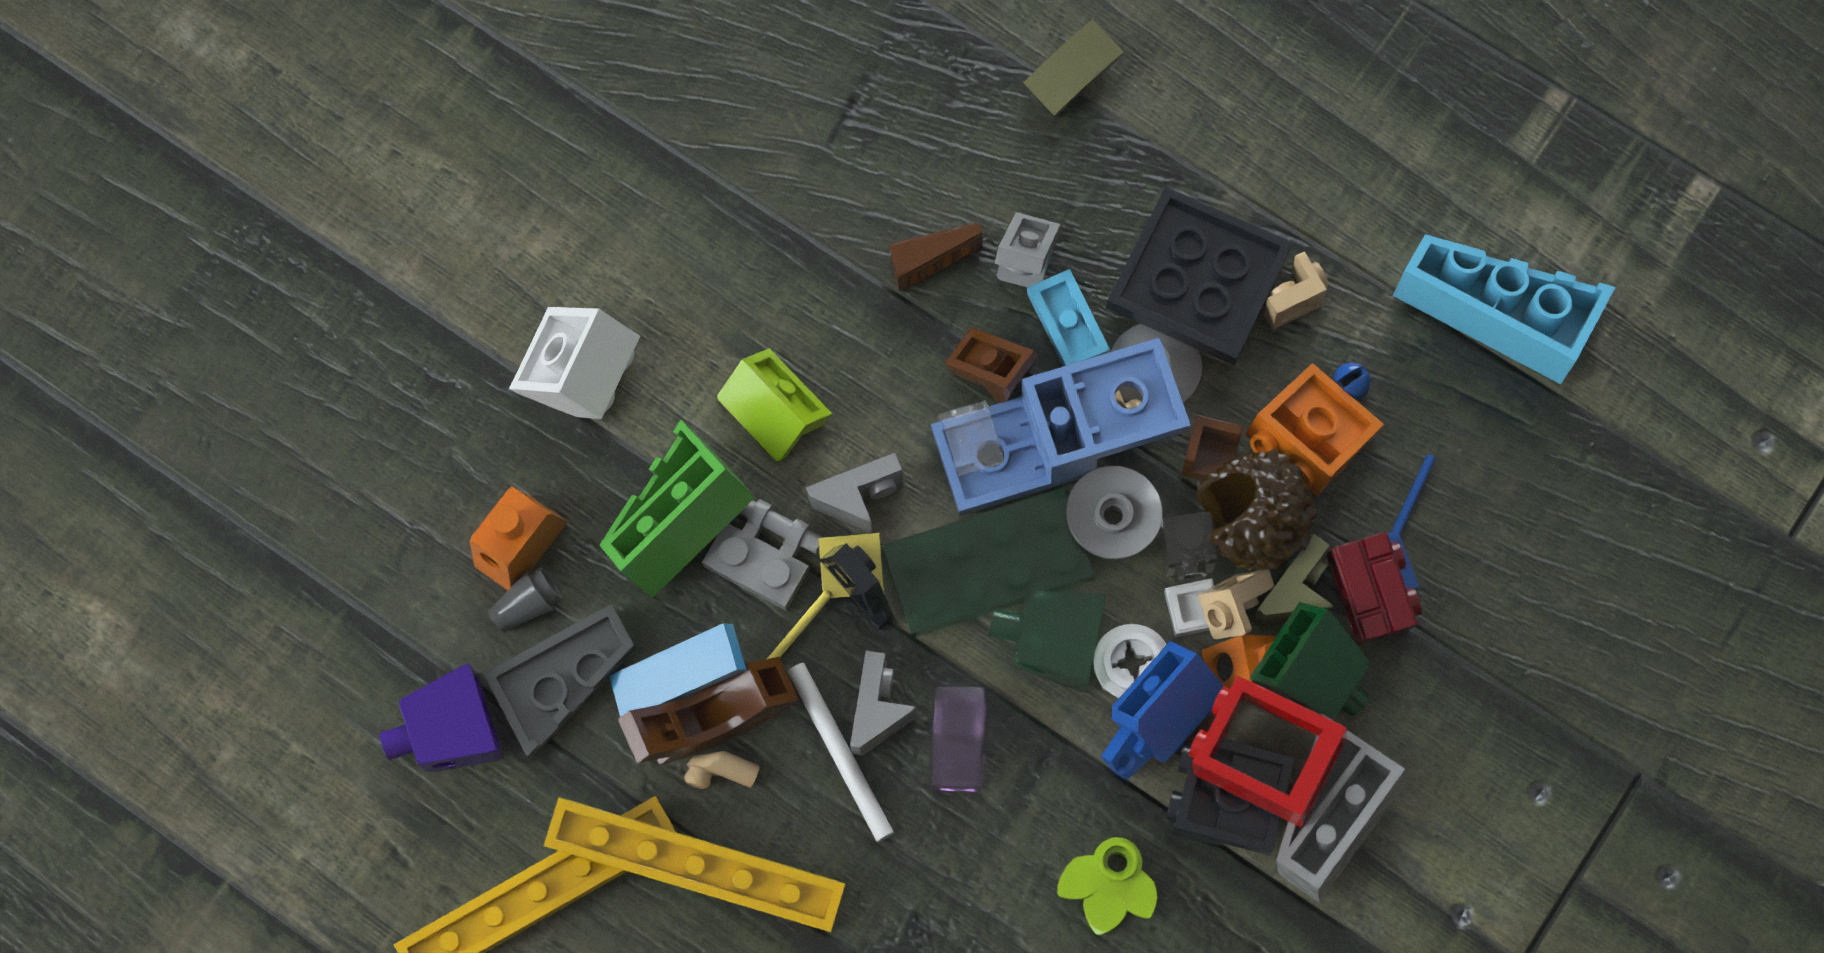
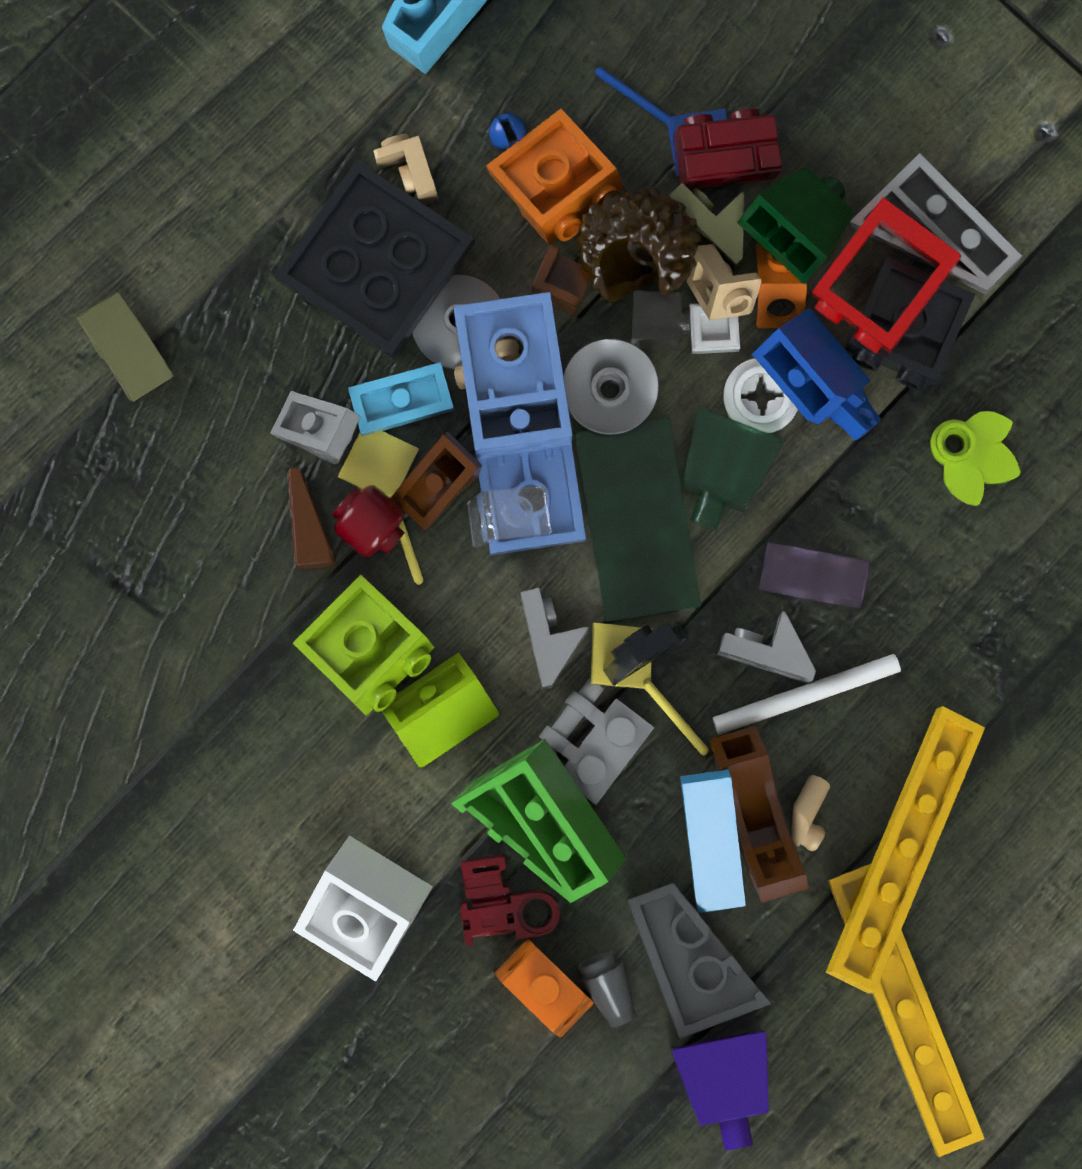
camera: 90 degrees left, 10 degrees up
none -> lime plate [293,575,435,716]
none -> dark red head [332,485,405,557]
none -> light yellow piece [338,431,423,585]
none -> dark red piece [460,854,560,946]

